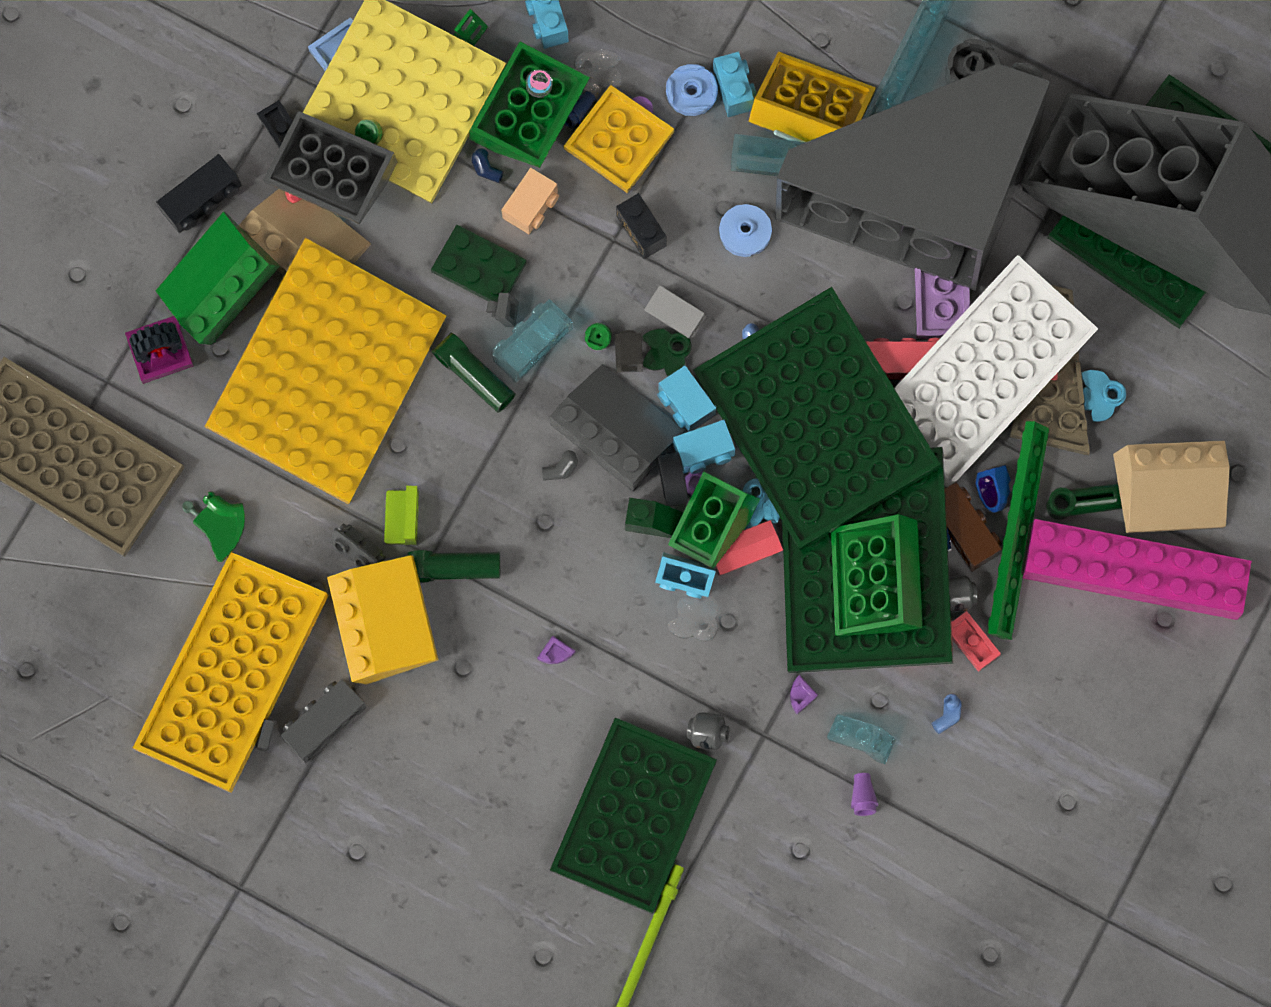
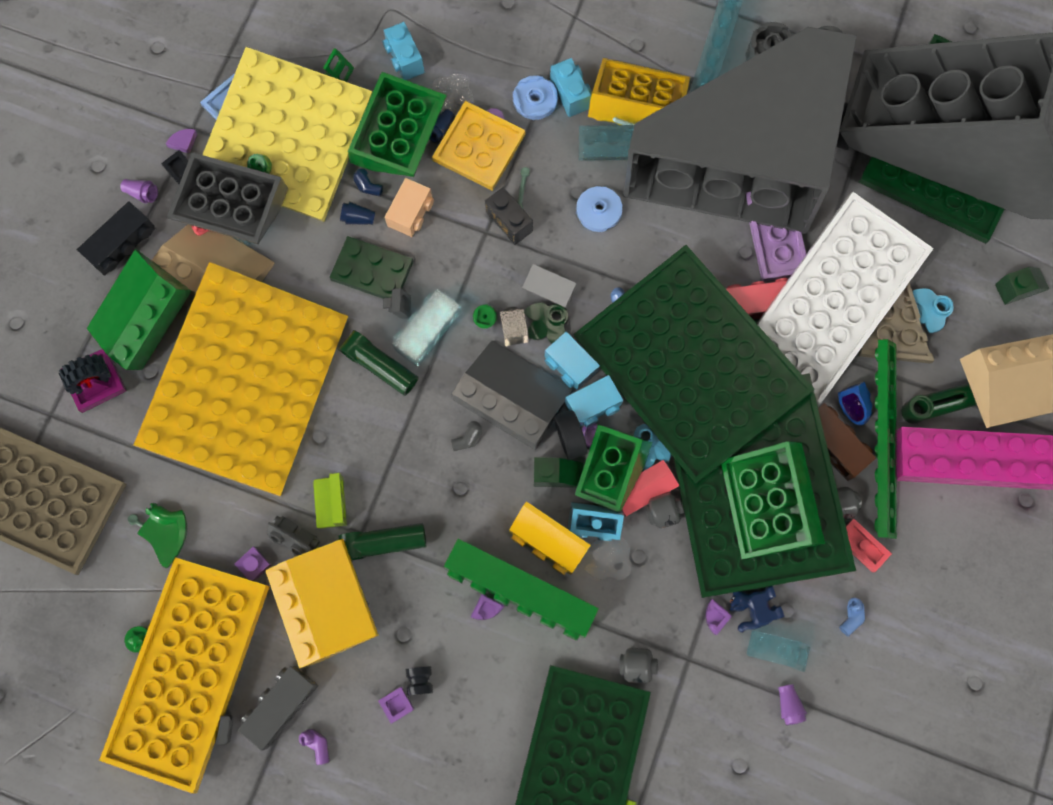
camera: 10 degrees left, 0 degrees up
tile [526,69,553,98] -> none
none -> medium lavender cone [120,179,158,204]
none -> green tile [124,626,148,653]
none -> medium lavender tile [166,129,197,154]
none -> medium lavender plate [235,546,272,582]
none -> medium lavender arm [299,729,329,765]
none -> dark blue cone [340,201,375,225]
none -> medium lavender plate [378,687,415,724]
none -> black wheel [406,666,433,695]
none -> green brick [444,539,599,641]
none -> yellow slope [509,501,591,576]
none -> sand green hinge [517,167,530,209]
none -> dark grey head [646,493,684,529]
none -> dark blue animal [729,586,785,633]
none -> dark green slope [995,267,1049,305]

